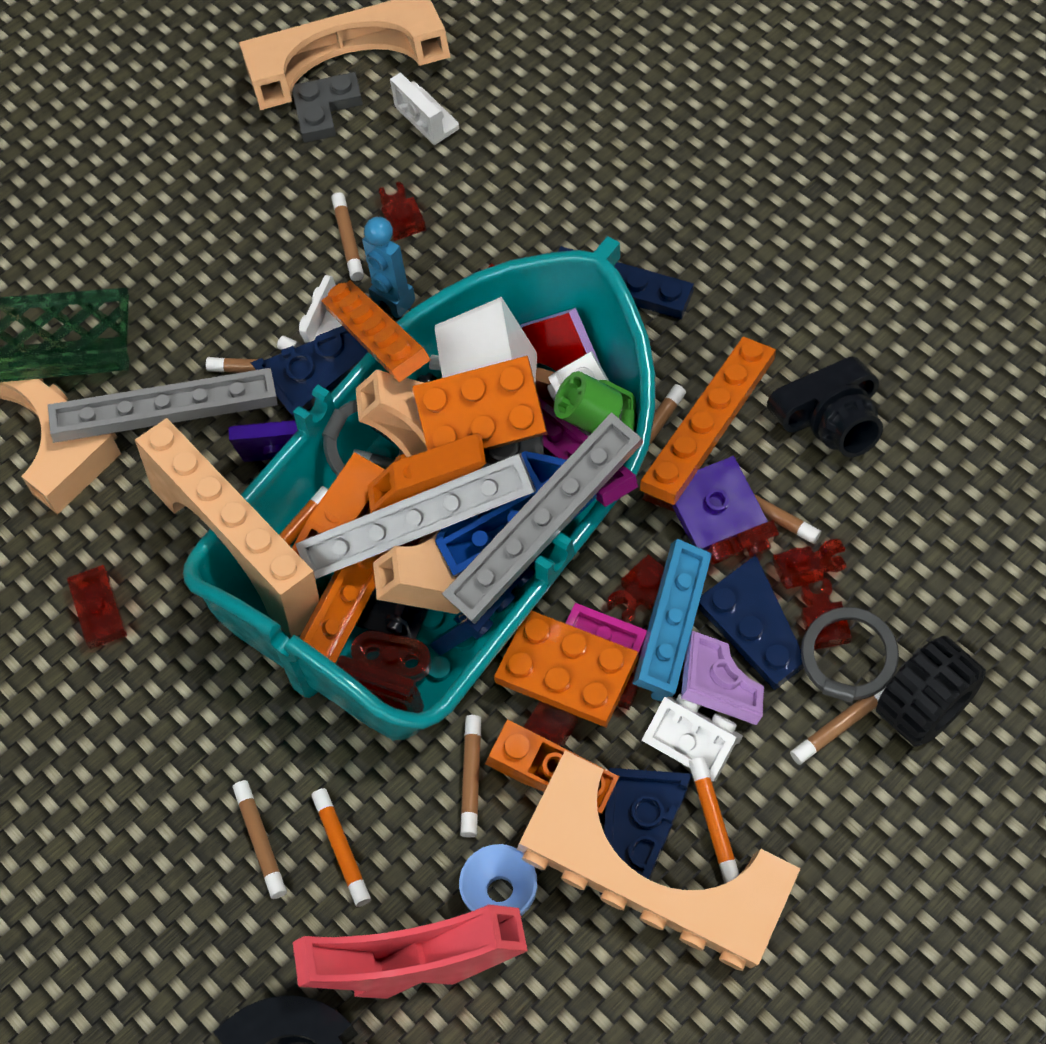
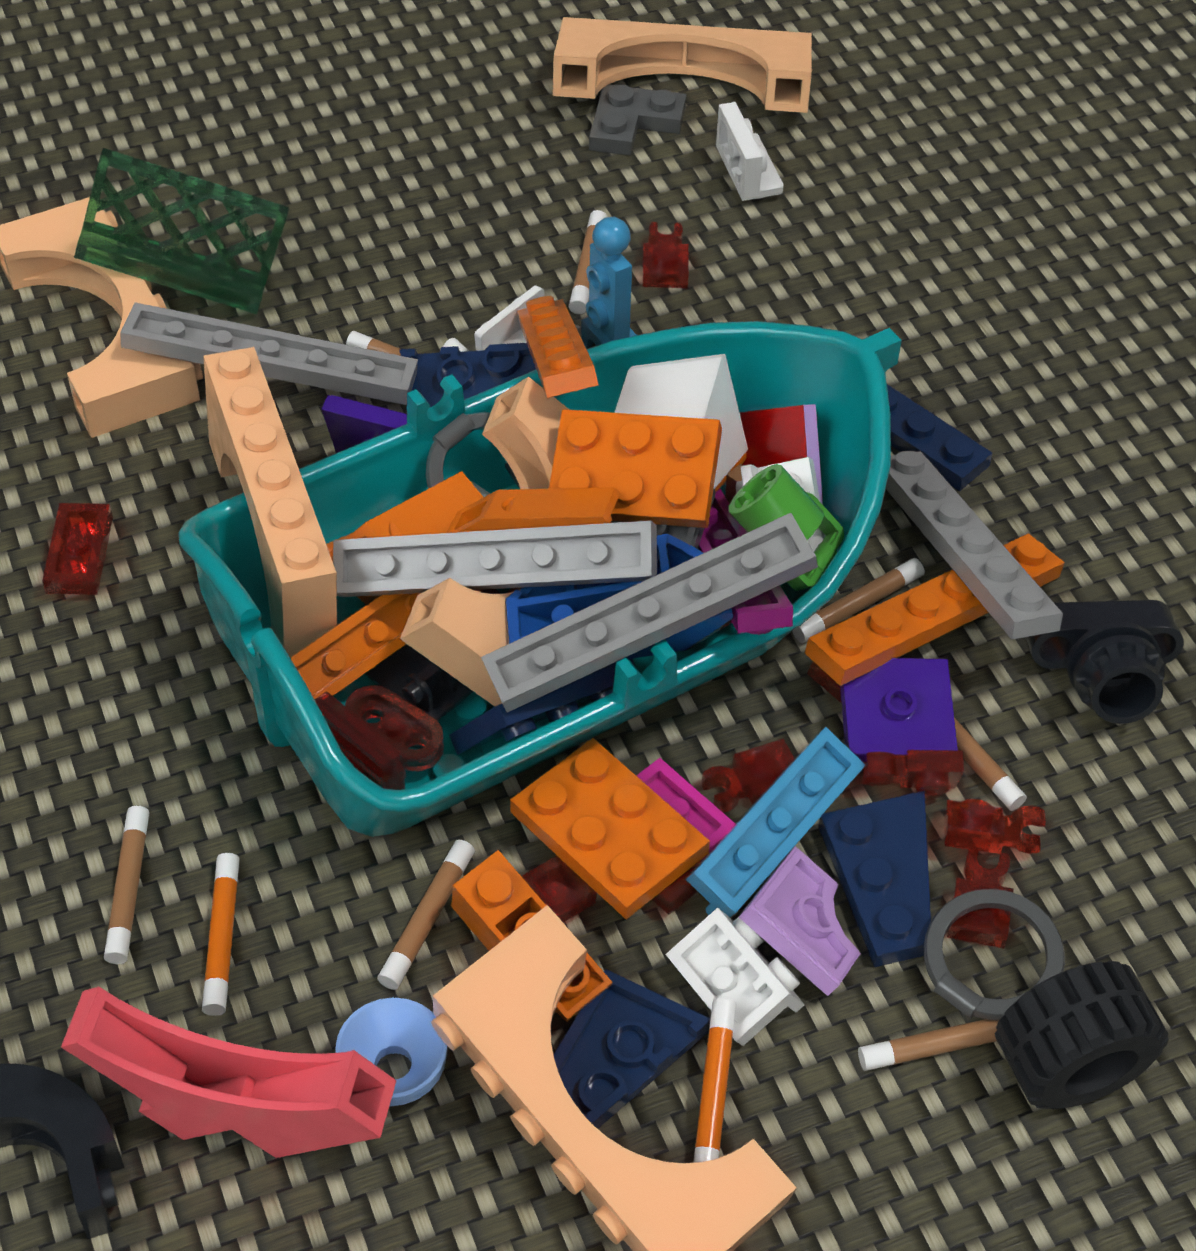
camera: 15 degrees right, 10 degrees down
none -> light grey plate [886,451,1063,640]

